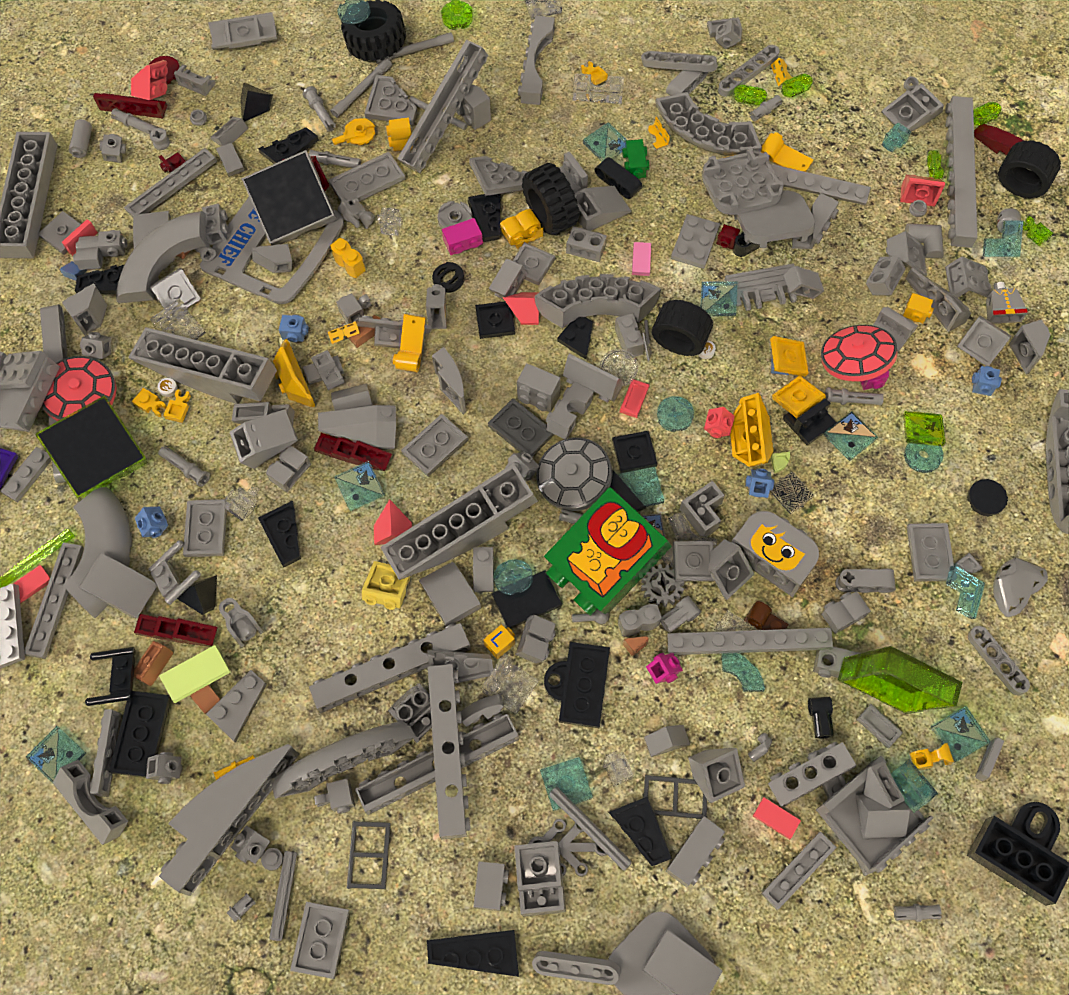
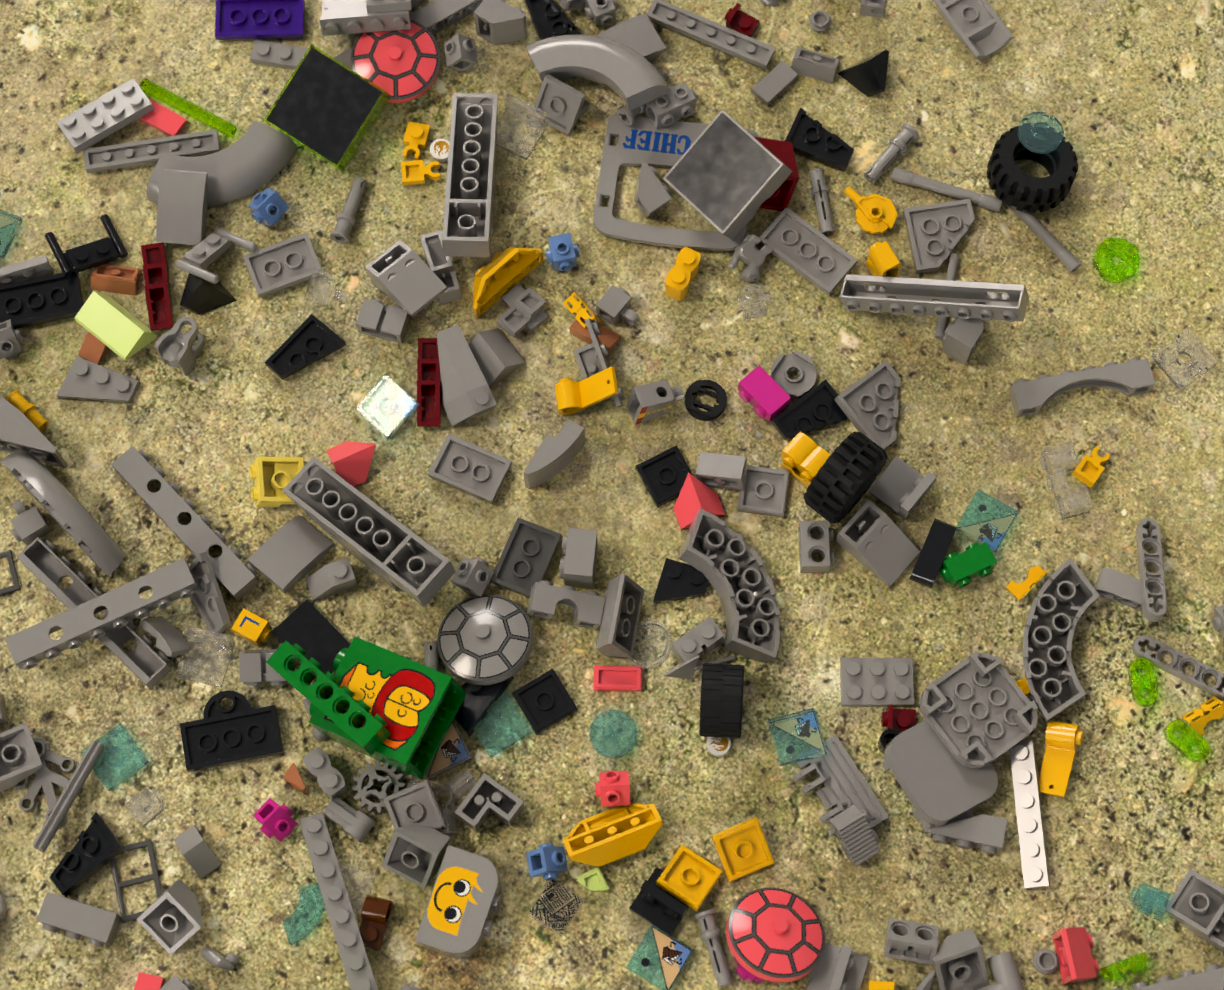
camera: 70 degrees right, 5 degrees up
light grey slope [388,683,445,743] -> none
clear light blue tile [494,559,533,595] -> none
bright pink tile [632,242,651,276] -> none
light grey pin [749,95,782,122] -> none
none -> green brick [266,640,391,756]

